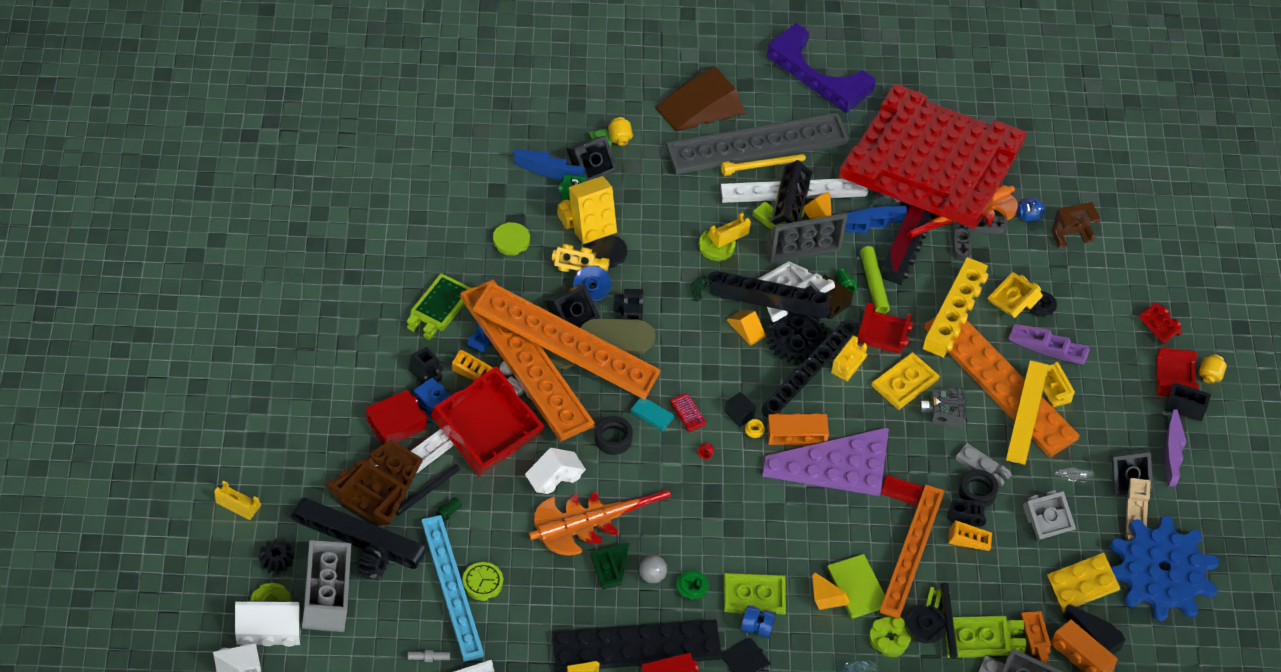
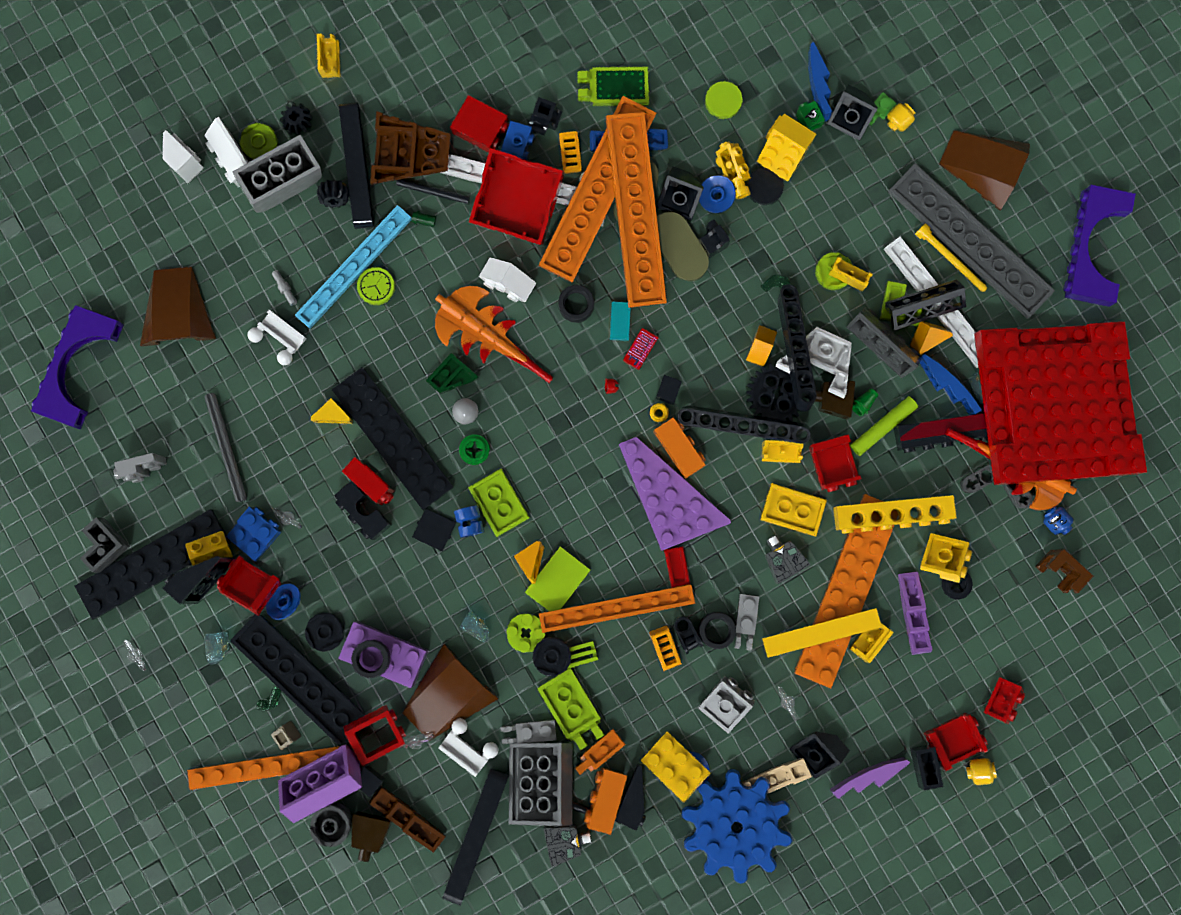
camera: 65 degrees right, 30 degrees up
black bar [940,582,958,658] -> none

